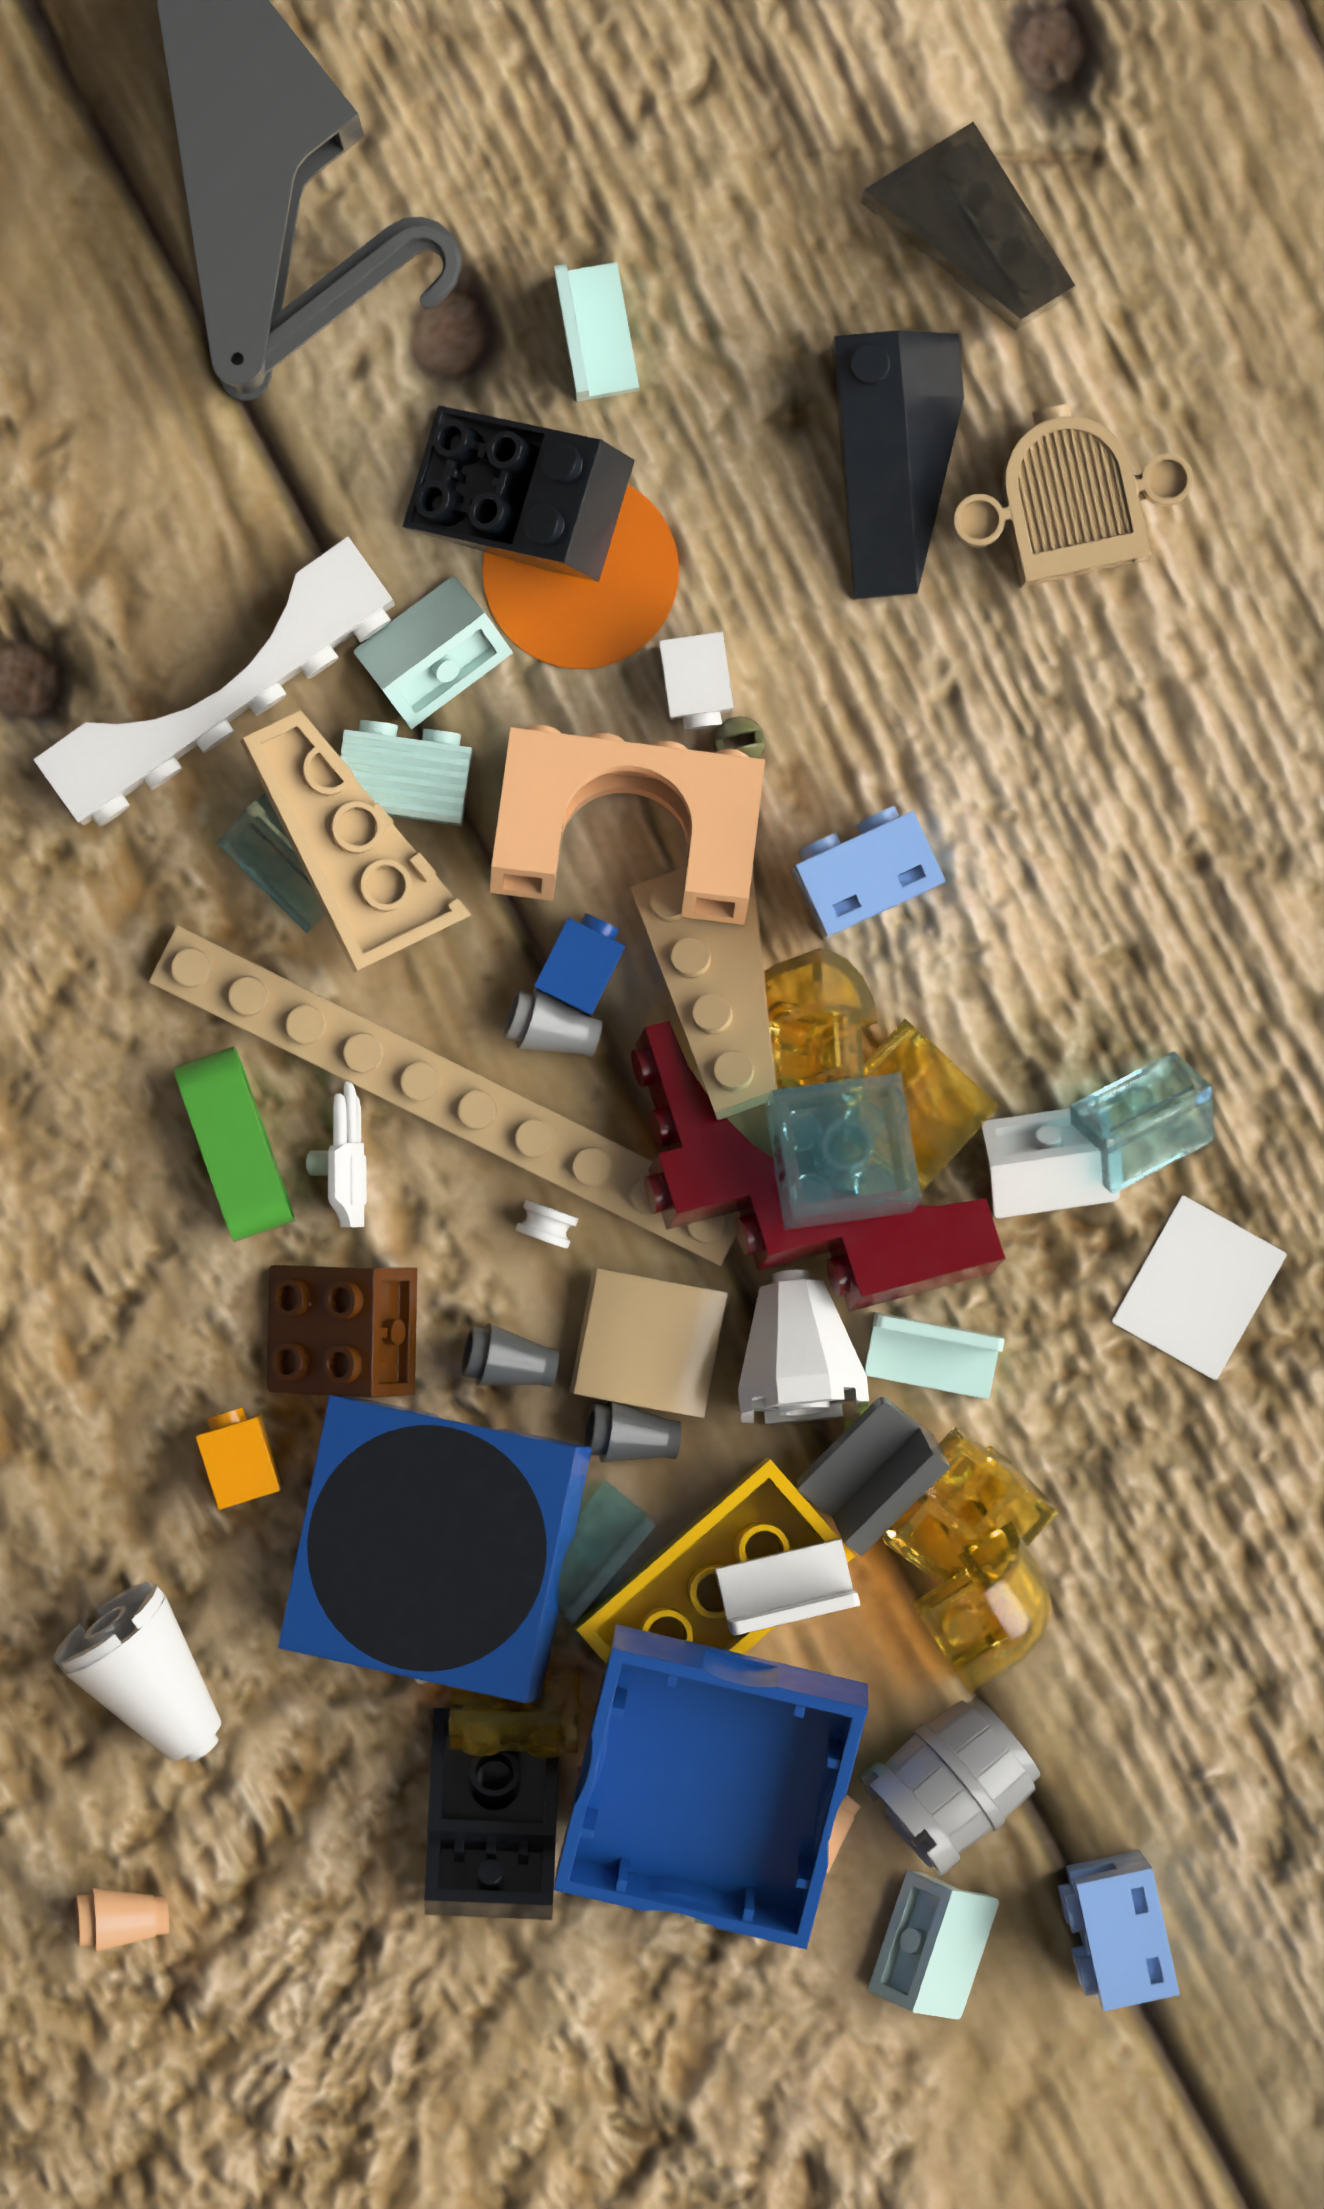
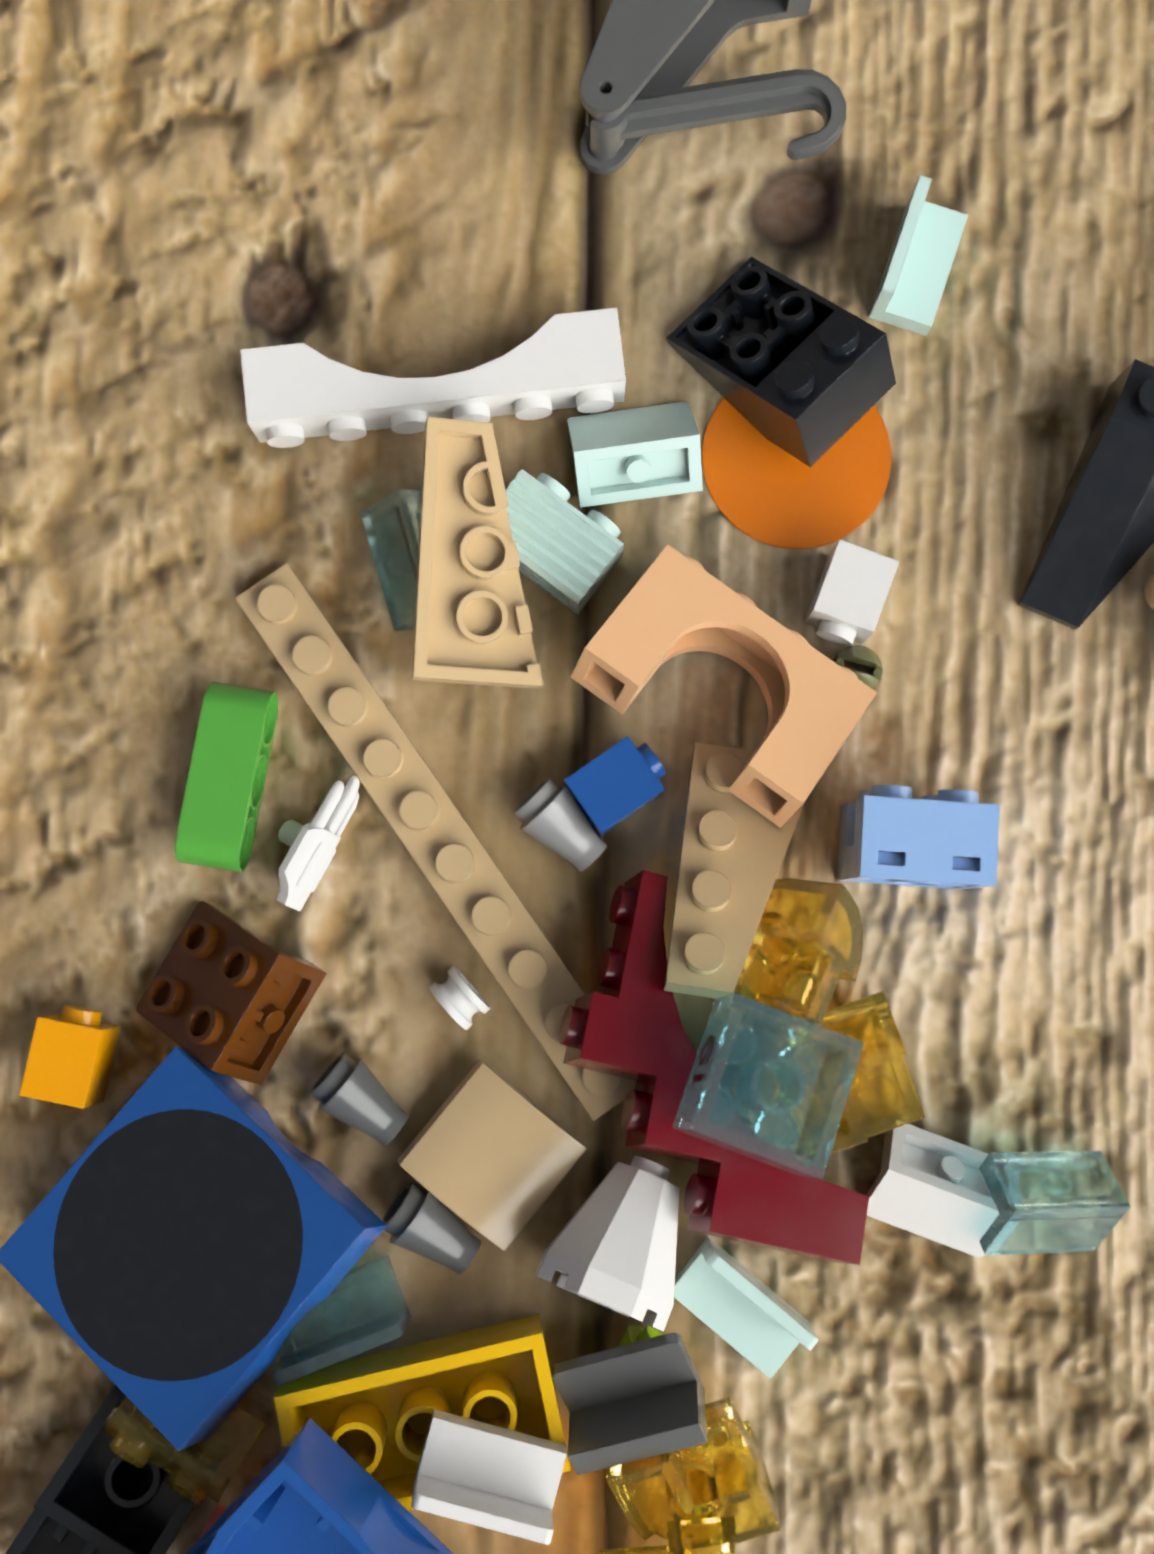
camera: 30 degrees right, 5 degrees down
white sticker [1112,1196,1287,1380] -> none

